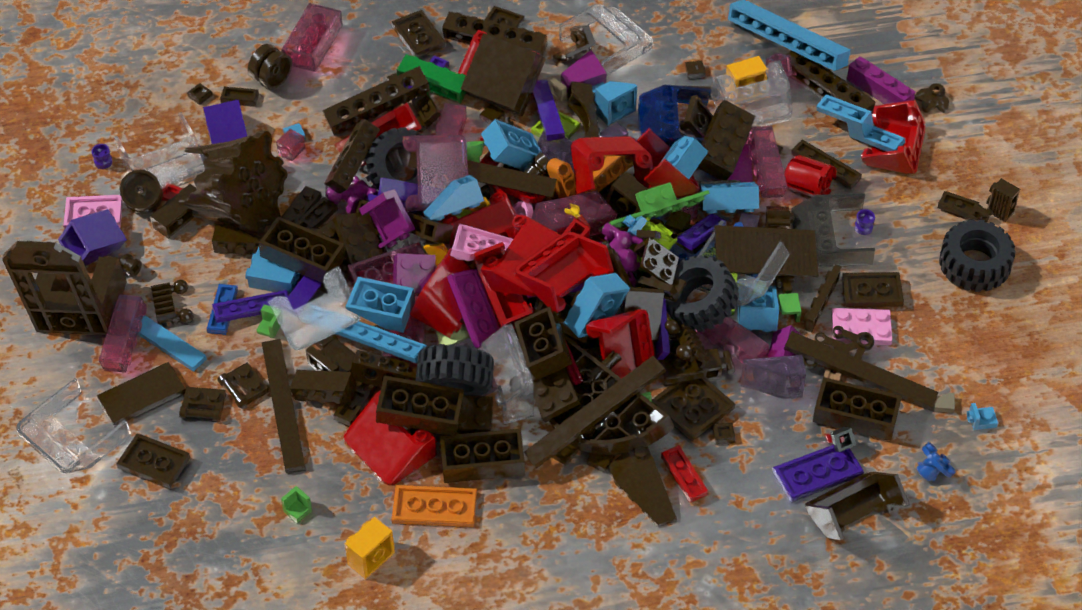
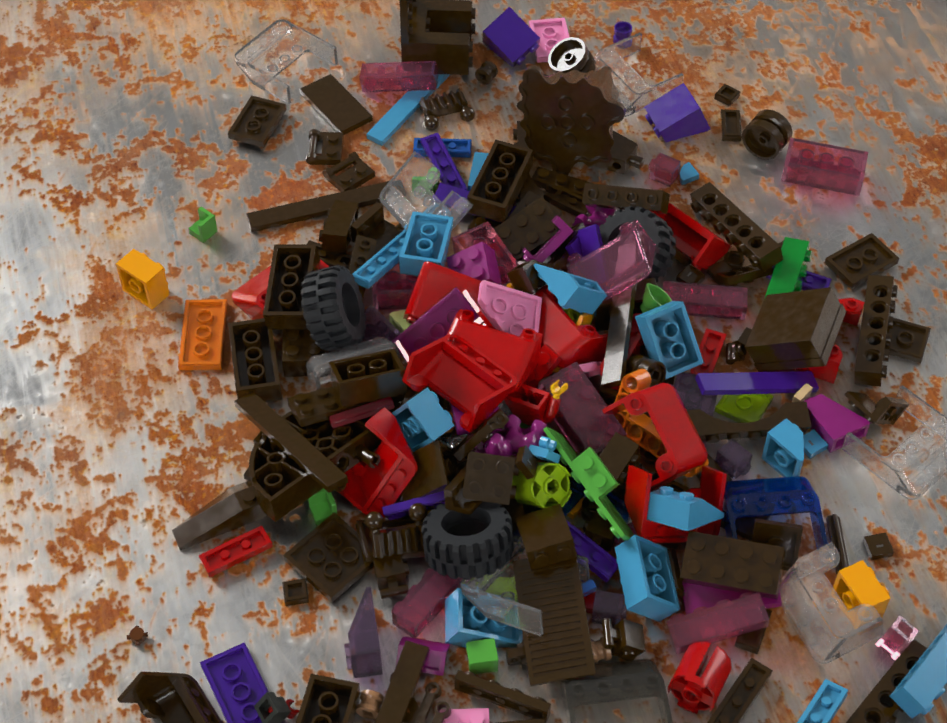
camera: 85 degrees right, 0 degrees up
none -> reddish brown piece [127,626,148,646]
none -> dark brown brick [515,504,578,571]

